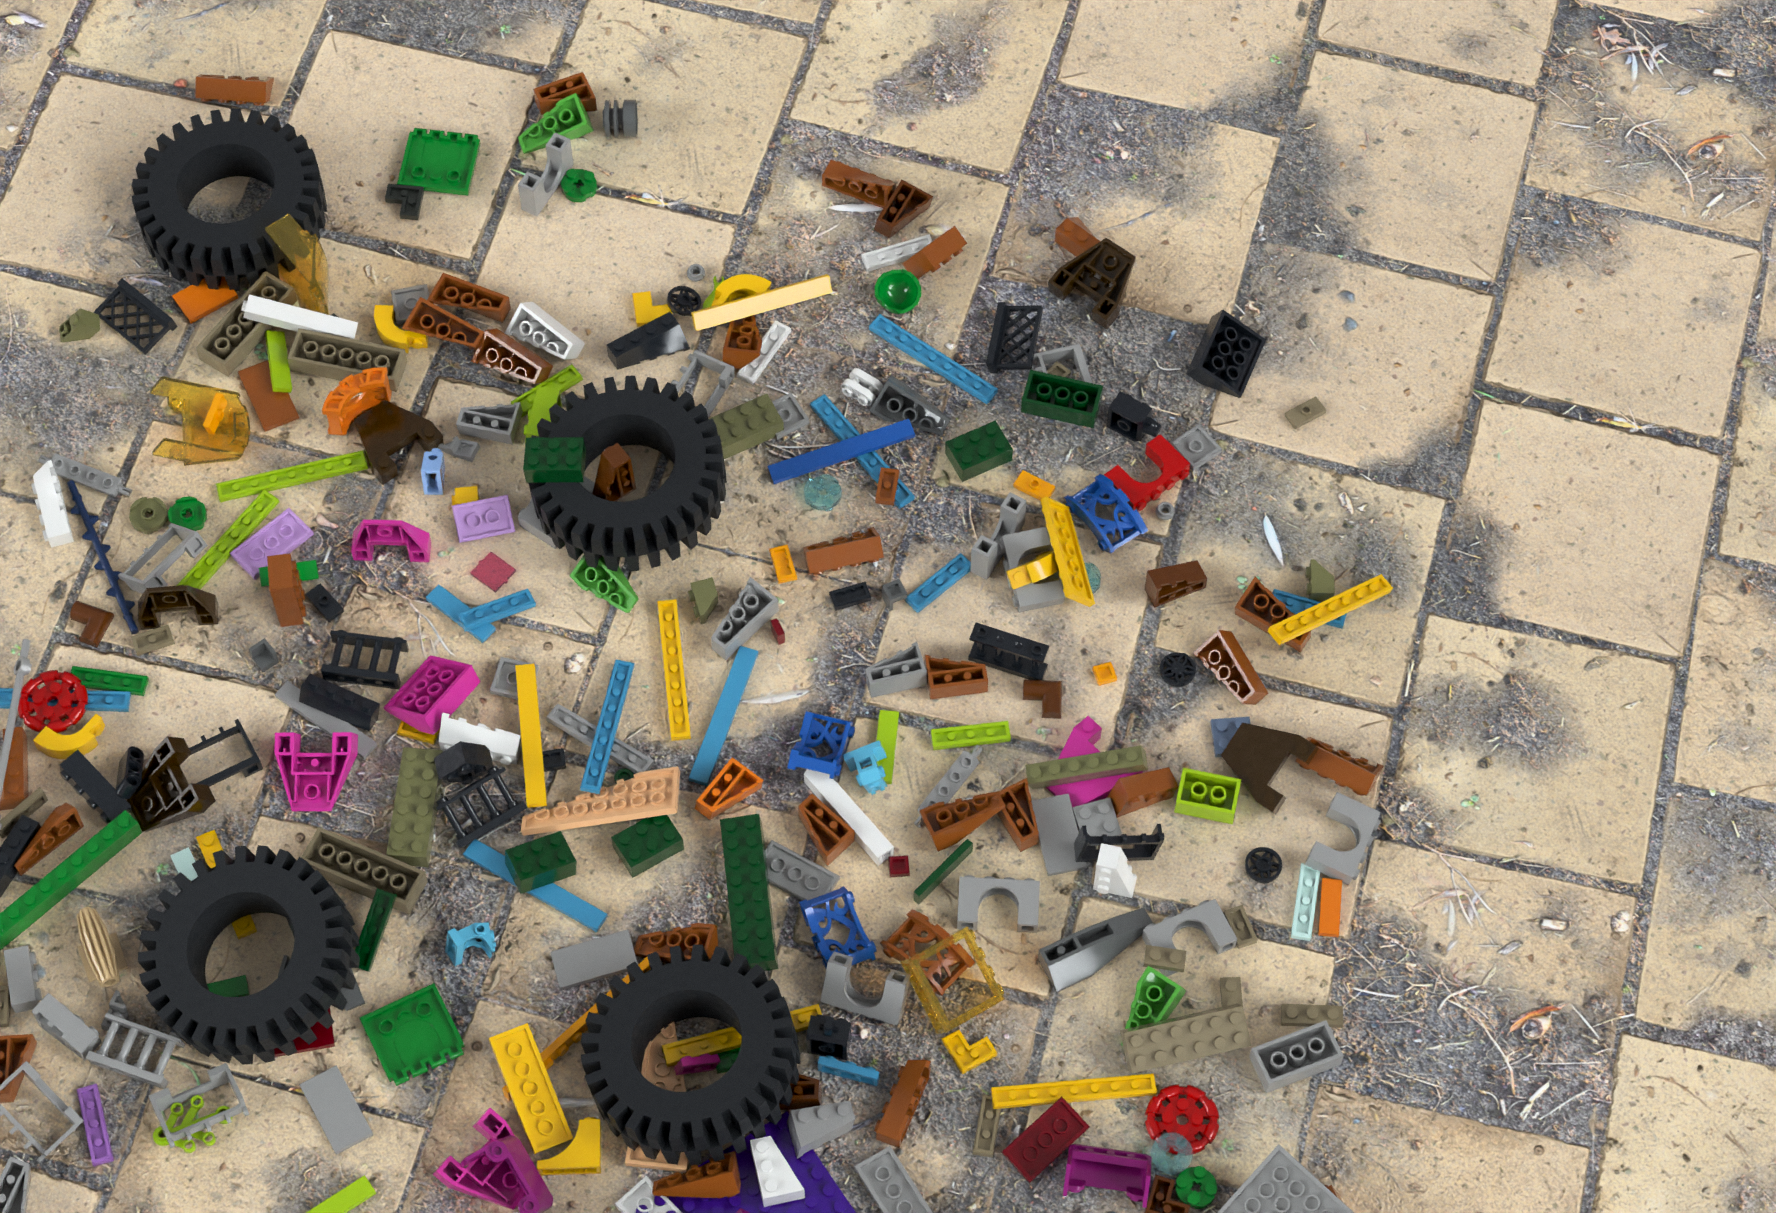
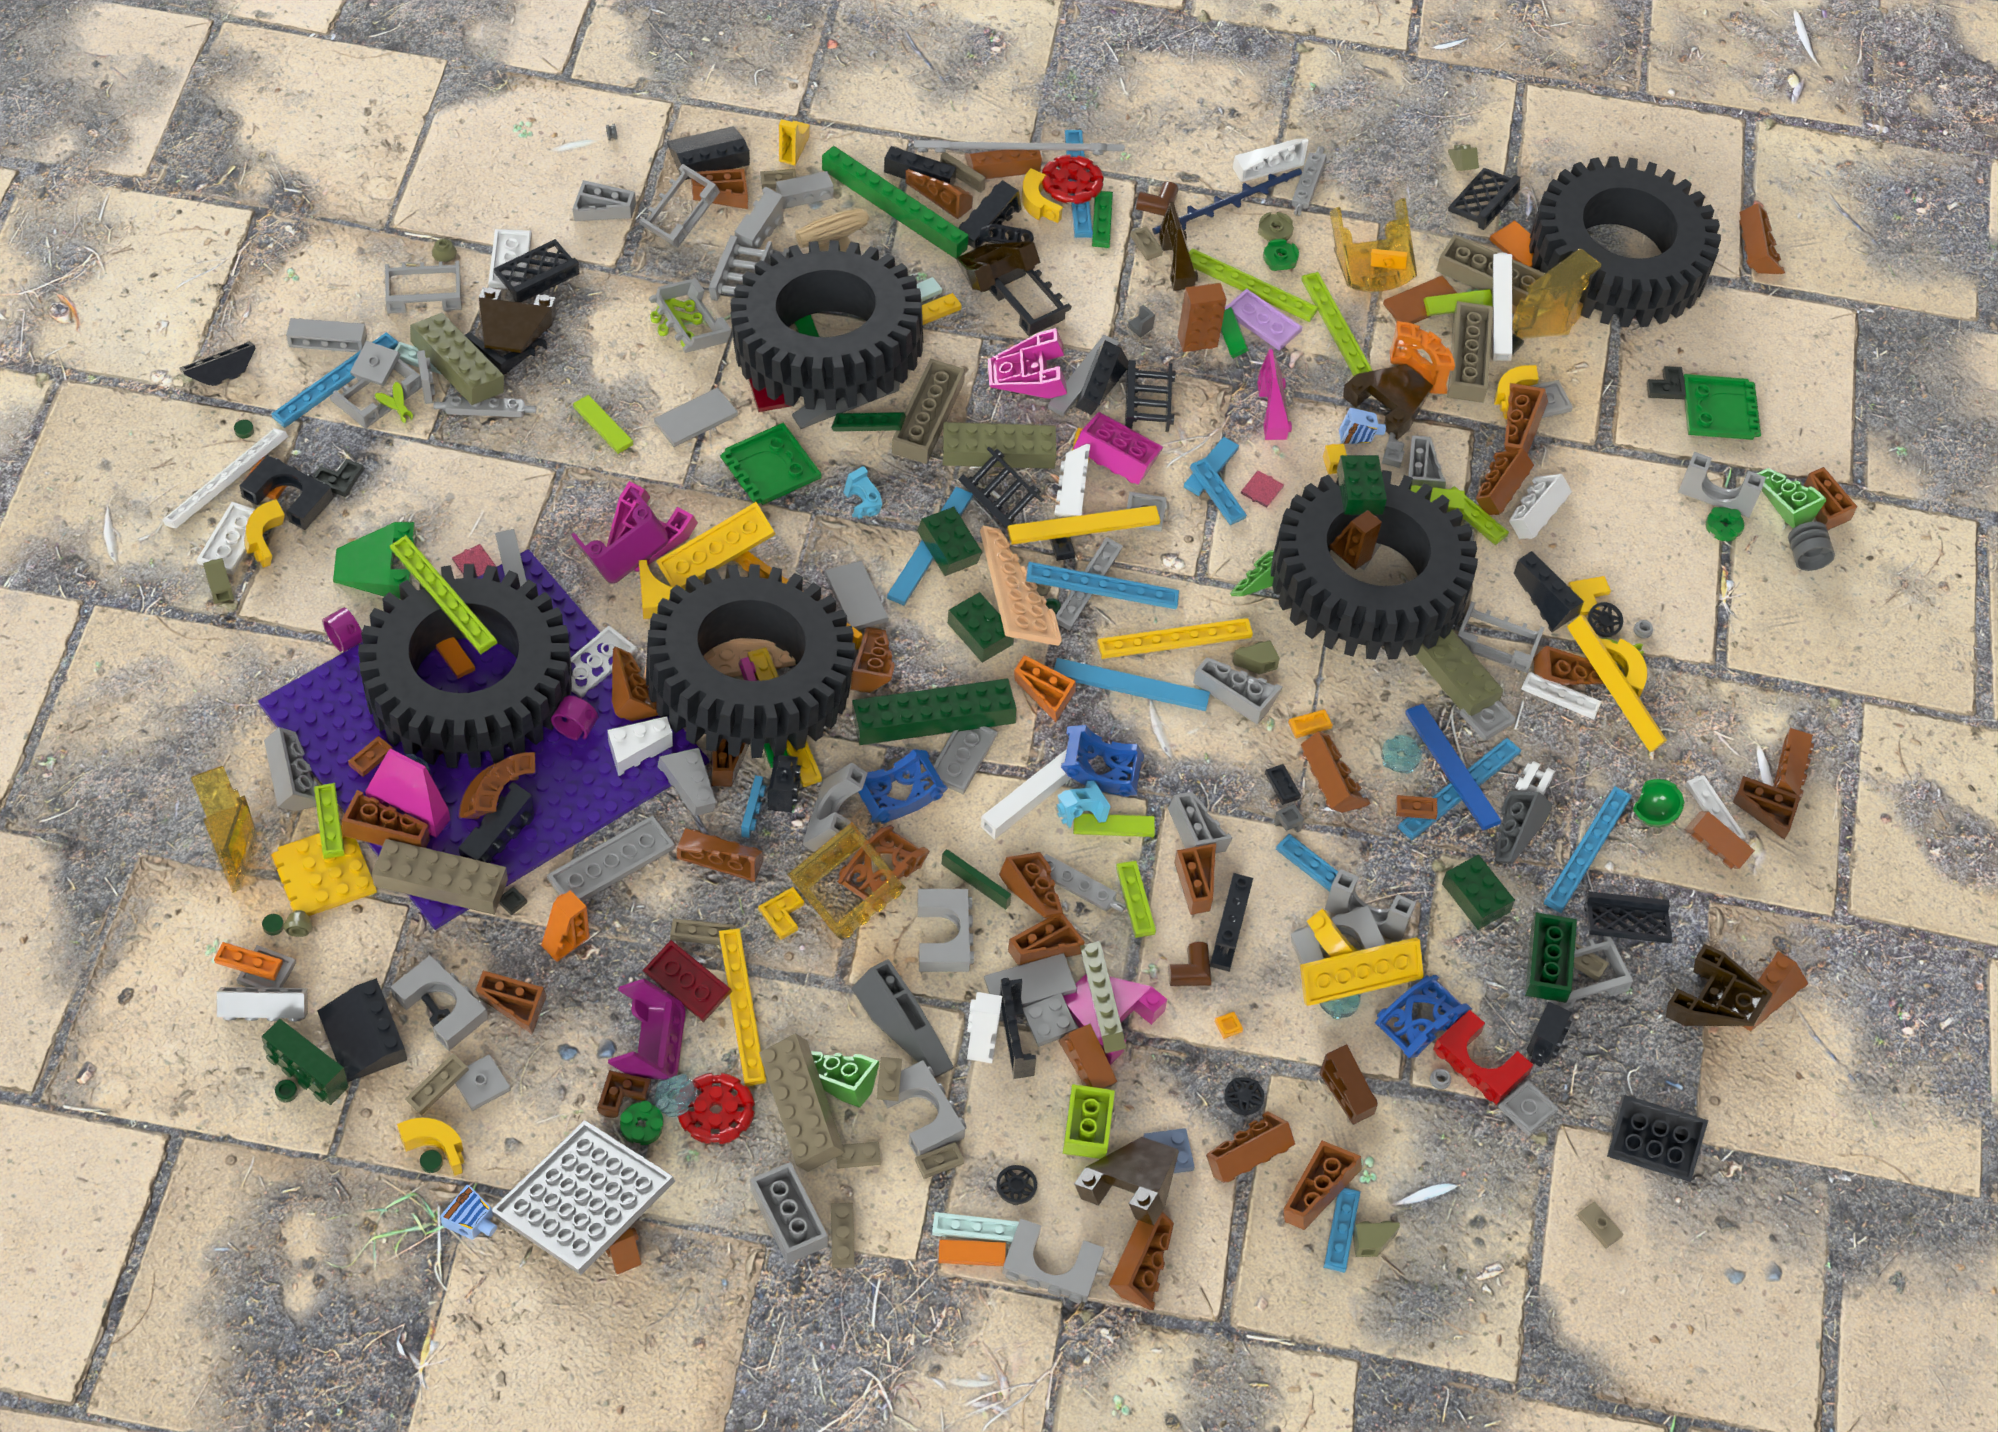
camera: 80 degrees right, 5 degrees down
medium lavender tile [76,1083,114,1166] -> none
light grey hinge [118,523,208,594] -> none
black plate [305,583,344,622] -> none
dark orange wedge [427,273,511,323] -> none
black hinge [434,741,494,785] -> none
lavender tile [452,495,515,543] -> none
dark red tile [770,618,785,645] -> none
dark orange wedge [798,794,855,866] -> none
dark red tile [888,855,910,878] -> none
light orange plate [1013,470,1056,500] -> none
yellow plate [1268,574,1393,645] -> none

